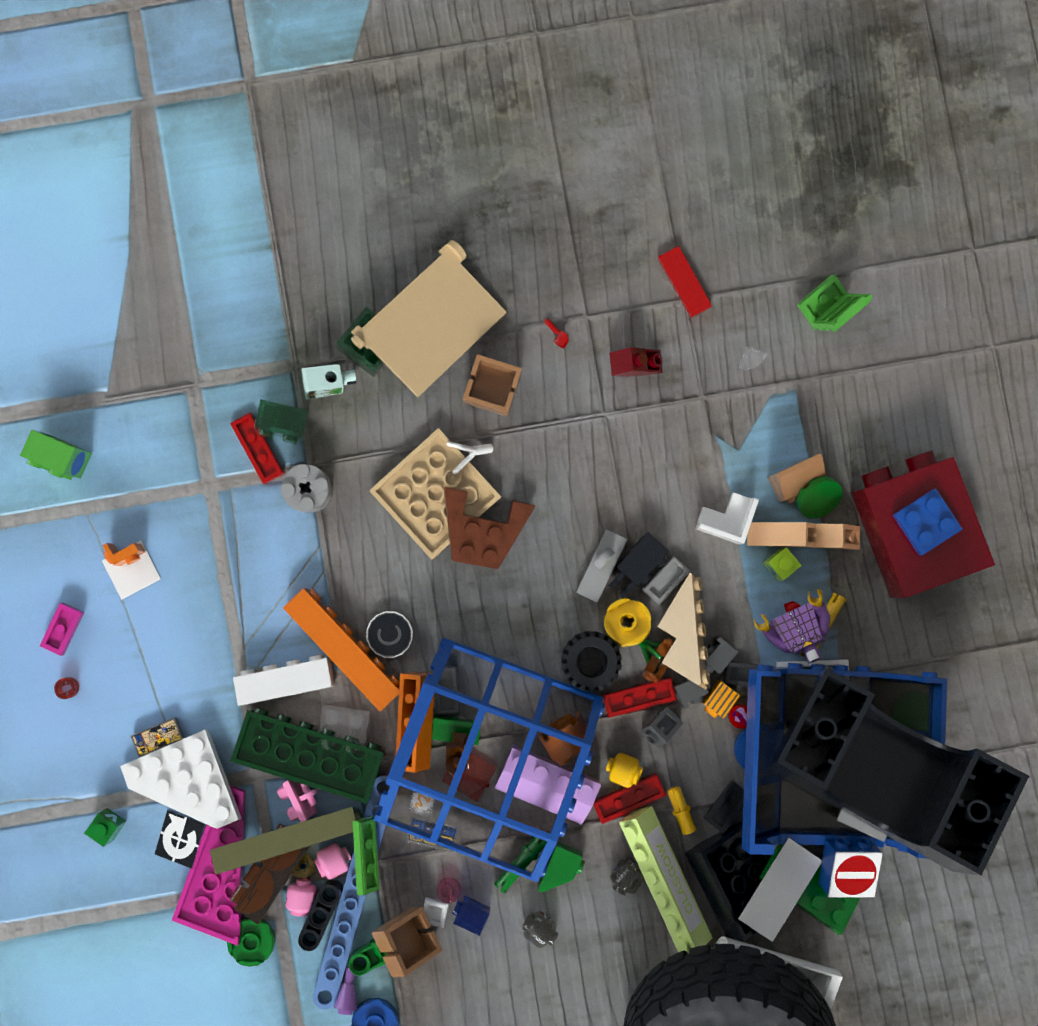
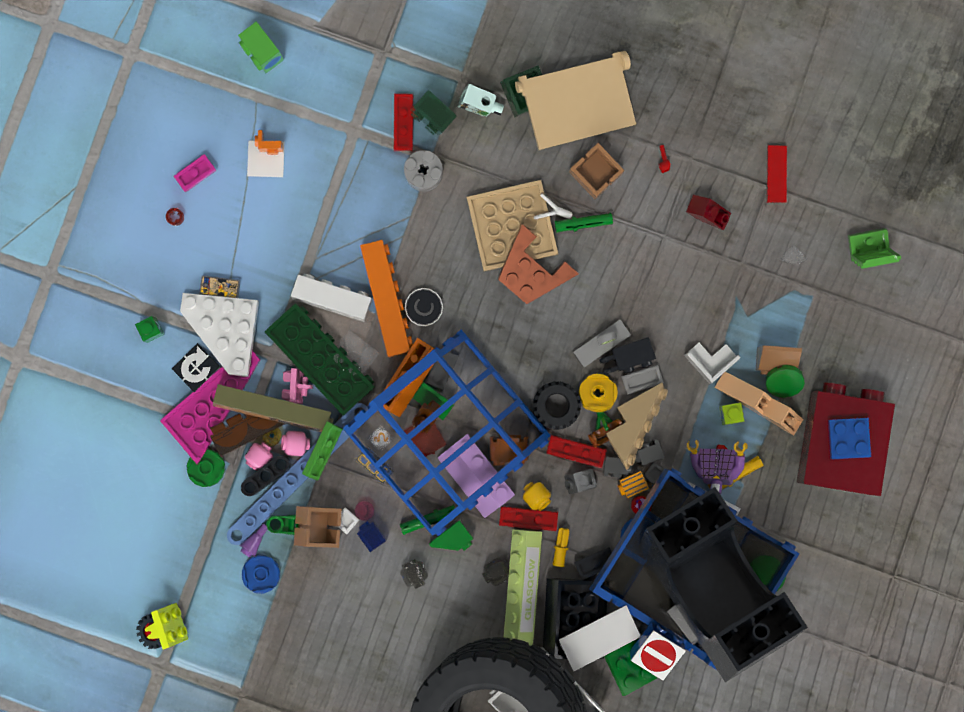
camera: 30 degrees right, 0 degrees up
none -> green pin [554,212,613,233]

